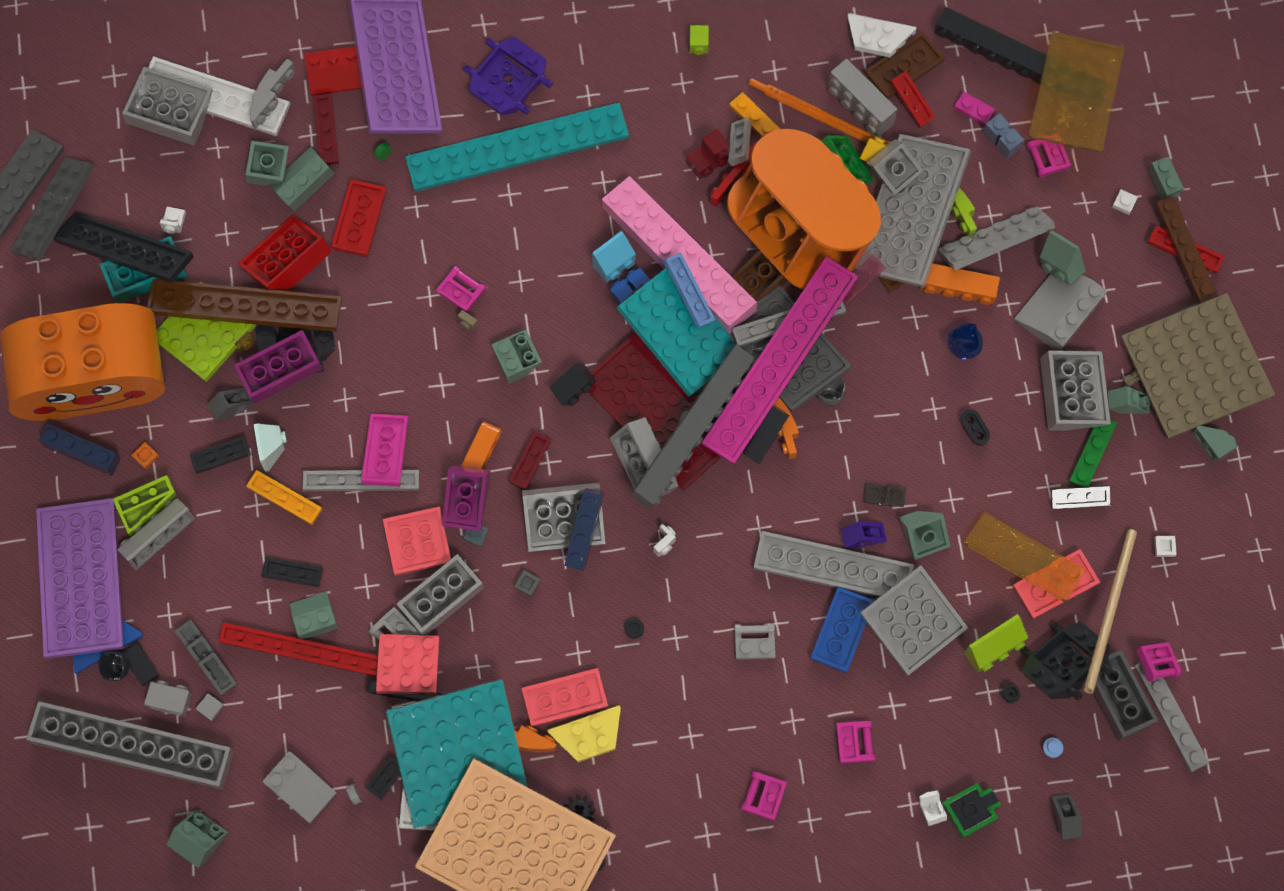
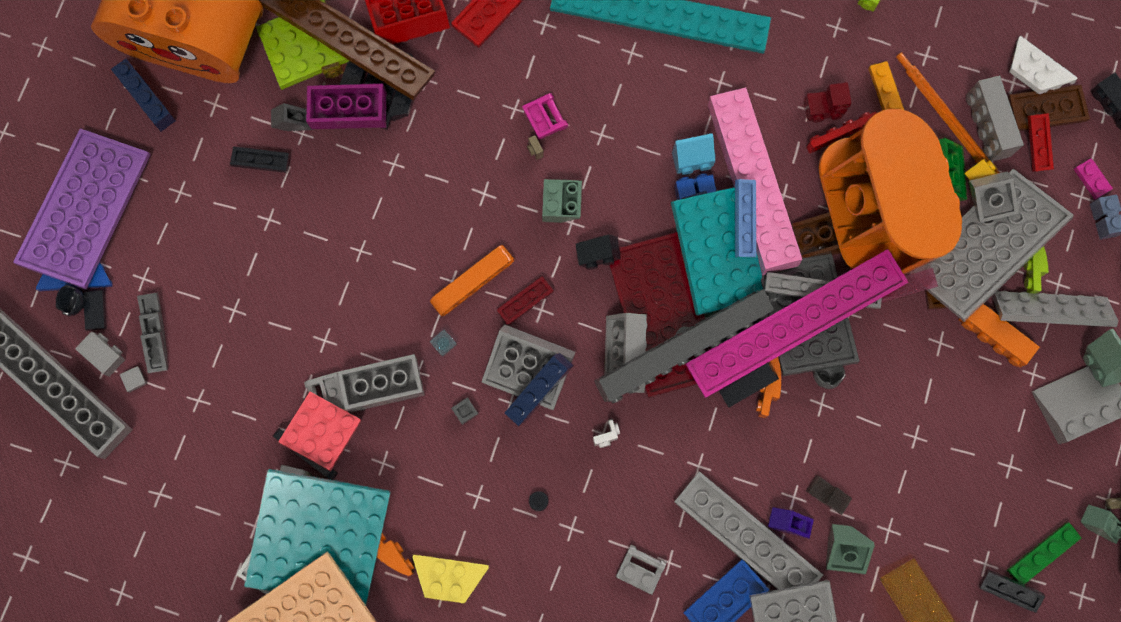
camera: 25 degrees right, 5 degrees up
lime wedge [113,475,177,537] -> none
light grey slope [117,498,195,570] -> none
orange tile [131,442,159,470] -> none
sand green slope [167,809,228,868] -> none
red plate [219,622,378,677] -> none
light orange plate [246,470,323,525] -> none
light aqua slope [254,424,287,472] -> none
black tile [262,557,323,587] -> none
light grey slope [262,751,337,823] -> none
sand green slope [289,592,339,640] -> none
light grey plate [303,470,420,491] -> none
light grey tile [346,784,362,805] -> none
dark pink tile [361,413,409,487] -> none
black plate [365,756,401,800] -> none
coral plate [383,507,451,576] -> none
magenta slope [442,465,491,531] -> none
coral plate [522,668,608,727] -> none
light grey plate [728,117,751,166] -> none
clear blue piece [947,323,983,360] -> none
black plate [960,409,990,446] -> none
light grey slope [1040,351,1111,431] -> none

